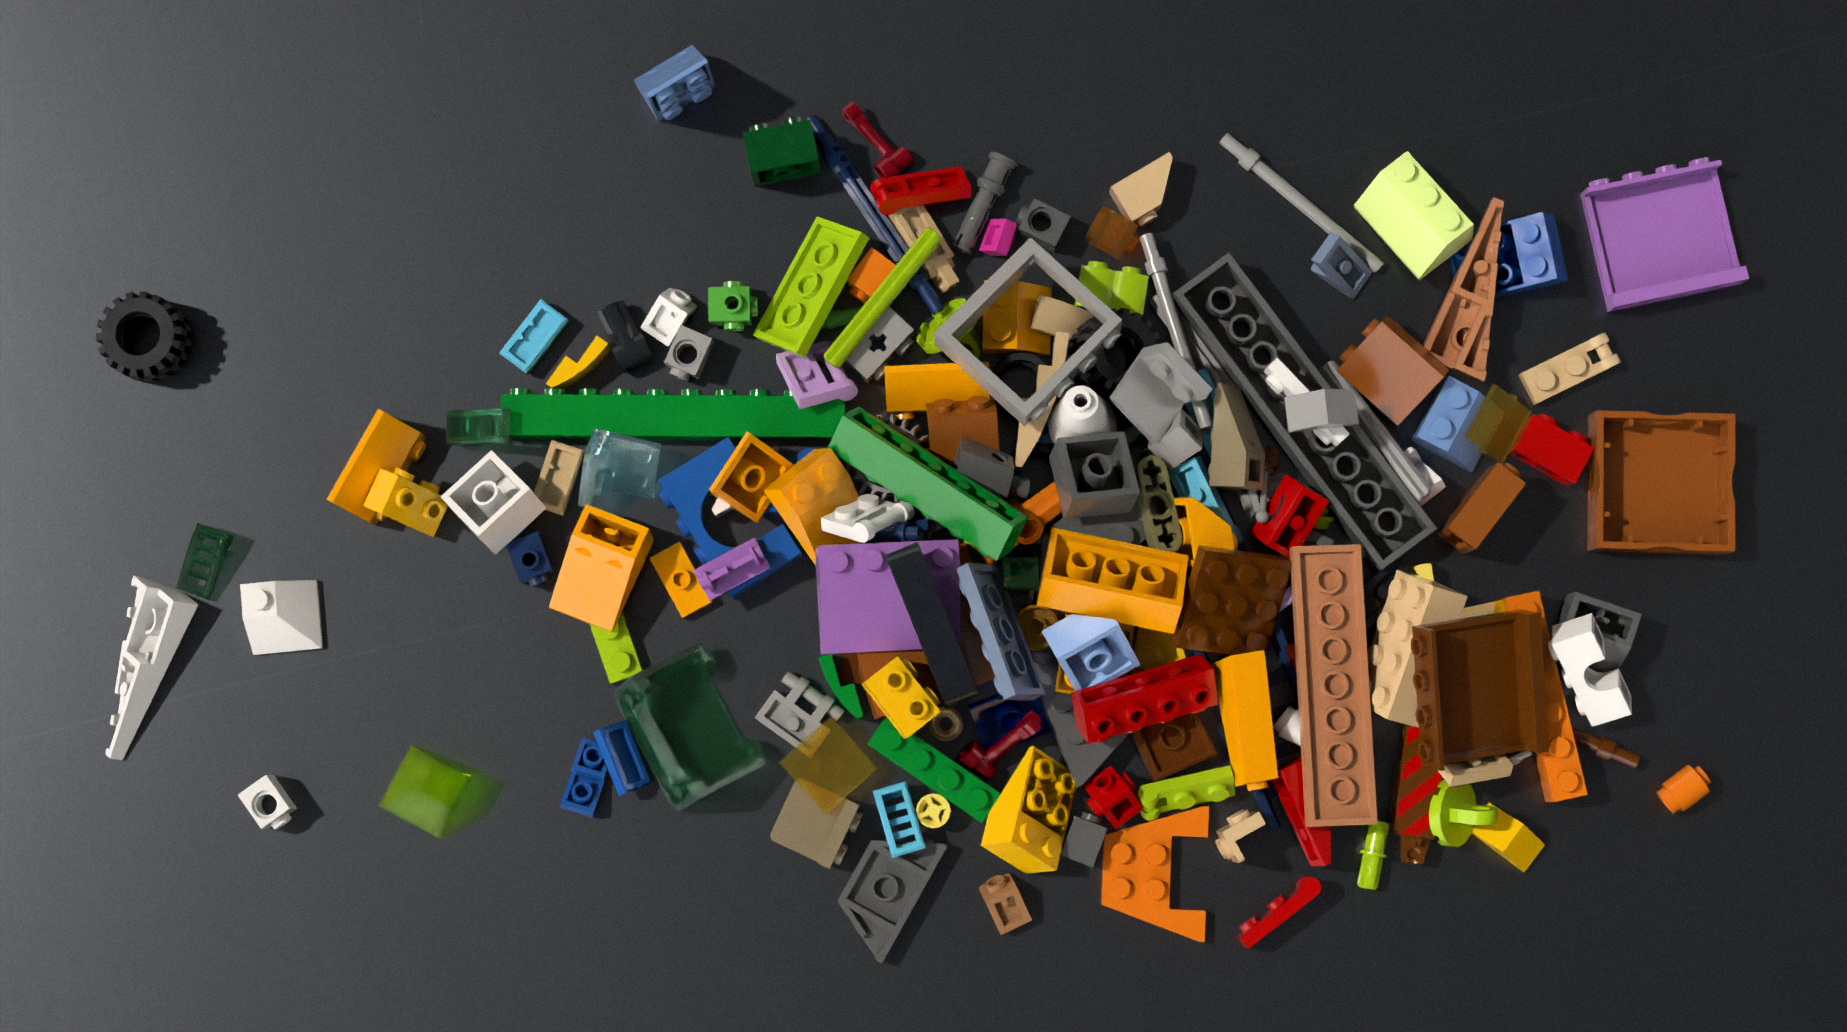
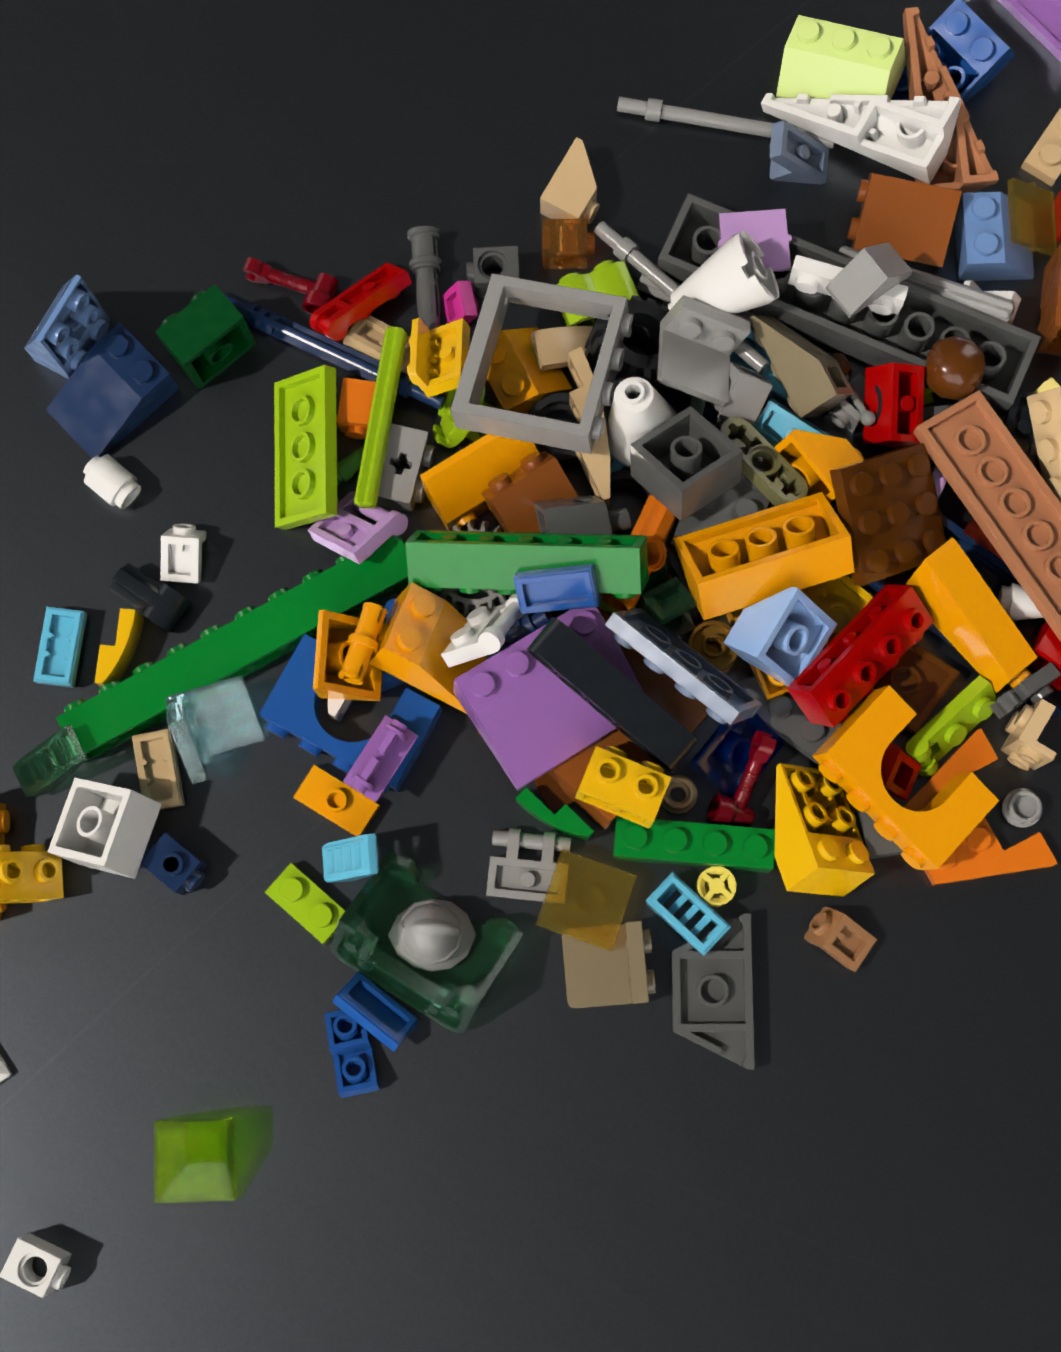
camera: 25 degrees left, 5 degrees down
light orange slope [549,504,654,632] -> none
light grey brick [664,325,714,382] -> none
bright green brick [708,281,758,332] -> none
none -> dark blue slope [46,322,179,458]
none -> white brick [83,454,141,509]
none -> medium azure slope [322,833,379,883]
none -> light orange pin [338,602,388,685]
none -> light grey piece [388,899,476,971]
none -> yellow bracket [407,317,470,398]
none -> blue tile [513,564,601,614]
none -> white cone [668,231,780,314]
none -> lavender piece [717,209,792,272]
none -> white wedge [761,93,961,184]
none -> light orange arch [812,685,999,870]
none -> reddish brown hair [925,336,985,400]
none -> dark grey plate [990,662,1061,719]
none -> light grey plate [1002,788,1043,828]

